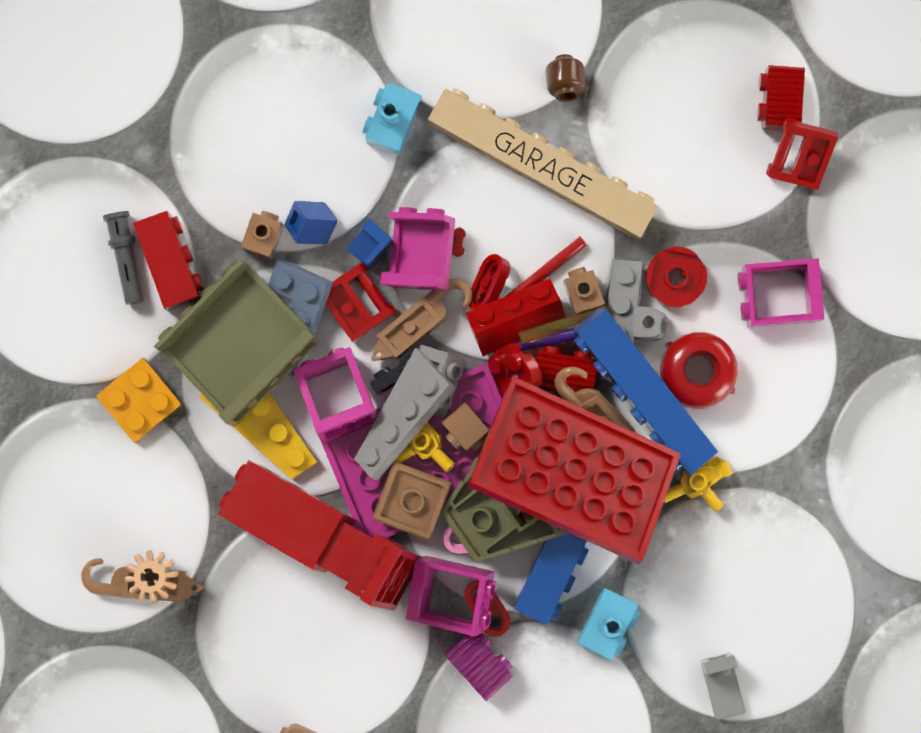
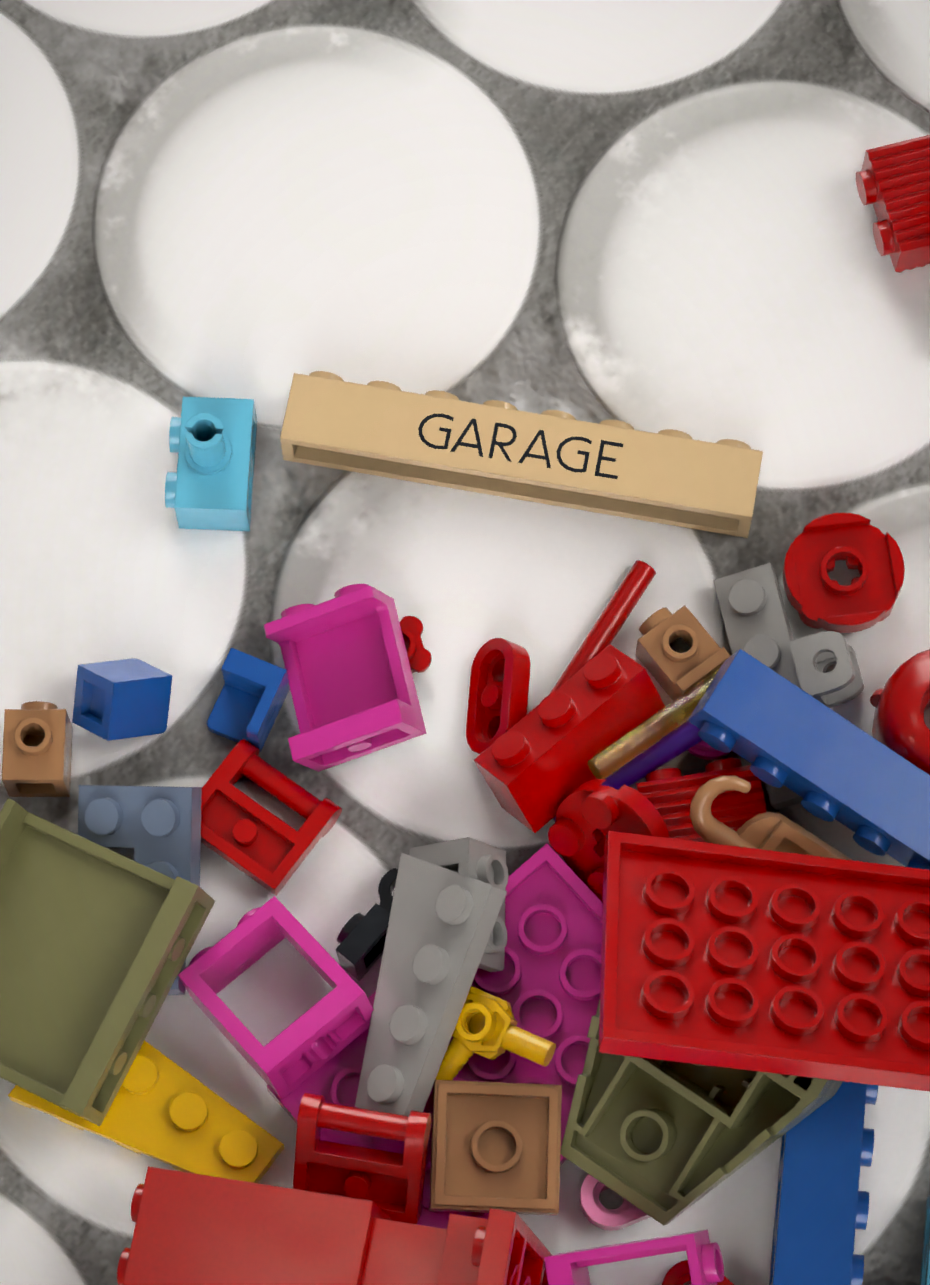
camera: 20 degrees left, 15 degrees down
medium nougat plate [371,278,472,362] -> none
medium nougat brick [442,403,489,452] -> none
reddish brown head [545,54,586,102] -> none
none -> red plate [293,1093,432,1224]

